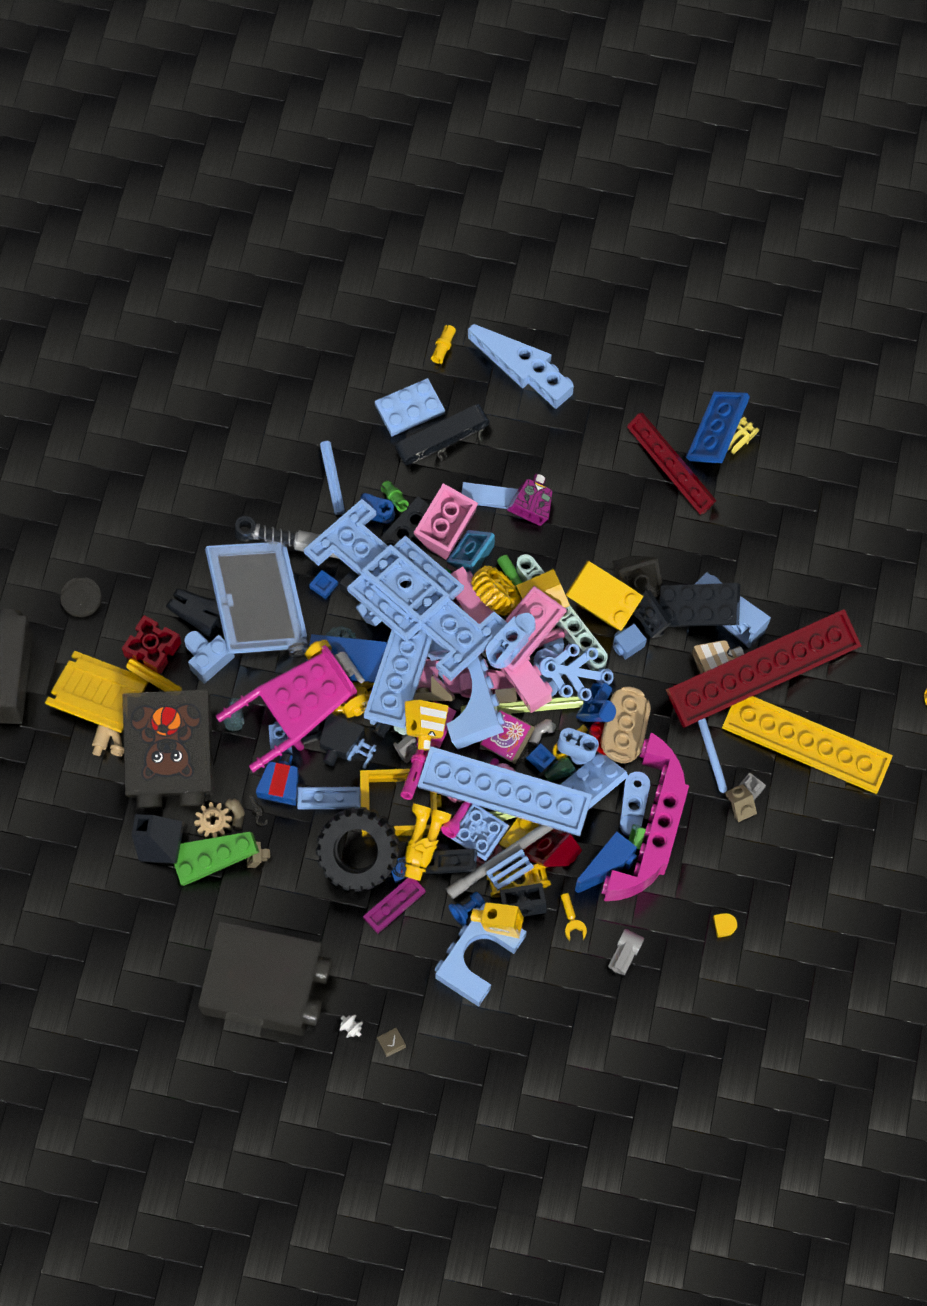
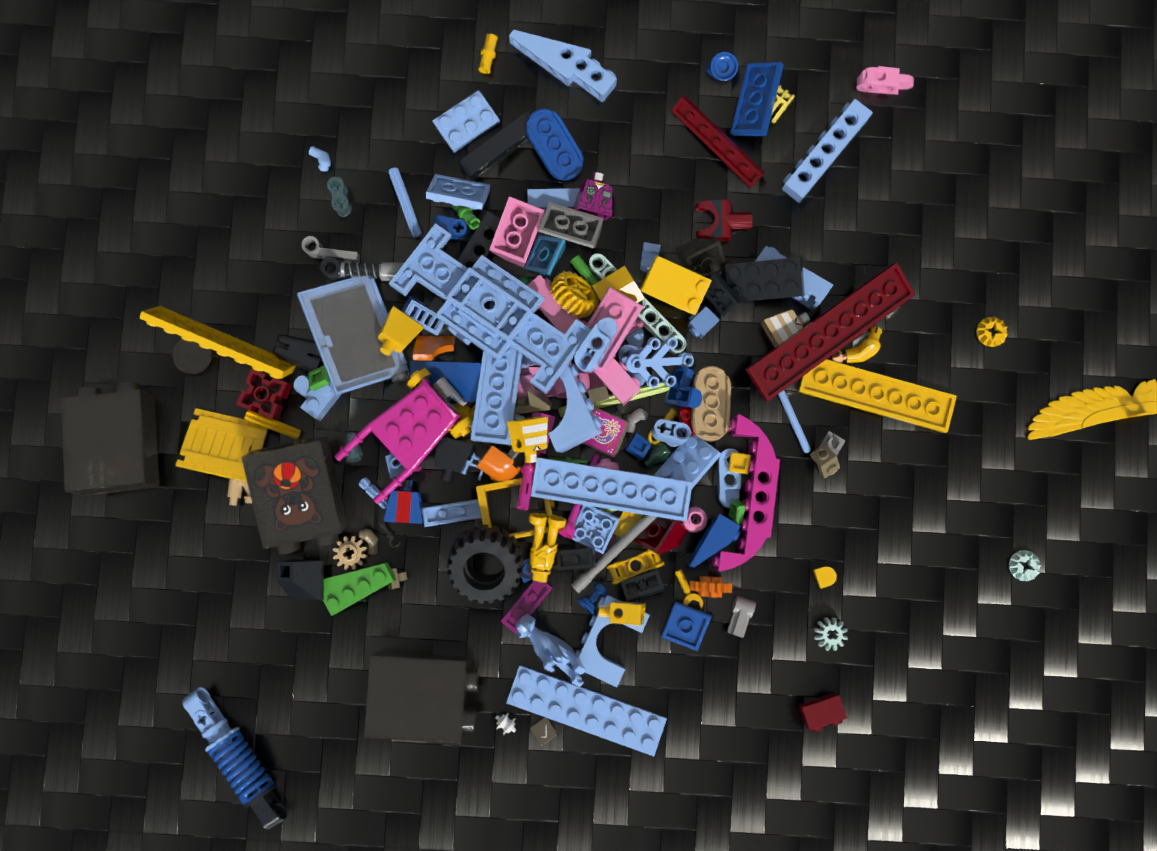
camera: 10 degrees left, 15 degrees up
light blue tile [486,849,534,891] -> none
none -> yellow plate [140,306,297,379]
none -> piece [182,687,287,830]
none -> light grey plate [302,236,361,264]
none -> bright green tile [308,366,330,391]
none -> light blue arm [309,146,331,172]
none -> clear light blue axle [327,177,352,216]
none -> light blue axle [359,477,389,509]
none -> yellow torso [377,306,424,356]
none -> light blue slope [404,300,444,336]
none -> orange tile [413,336,455,361]
none -> light blue plate [426,174,490,210]
none -> orange brick [476,445,521,482]
none -> light blue plate [506,665,667,756]
none -> light blue animal [515,614,586,687]
none -> blue tile [526,109,583,181]
none -> light grey slope [538,202,604,248]
none -> light blue leg [639,242,661,273]
none -> blue tile [661,600,712,651]
none -> bright pink head [681,507,708,533]
none -> orange gear [689,576,732,598]
none -> dark red connector [695,200,752,241]
none -> blue piece [706,52,738,81]
none -> yellow tile [728,452,751,474]
none -> light blue brick [782,99,873,203]
none -> dark red brick [799,693,847,732]
none -> light aqua gear [814,617,848,651]
none -> yellow arm [832,326,882,363]
none -> bright pink piece [856,66,914,94]

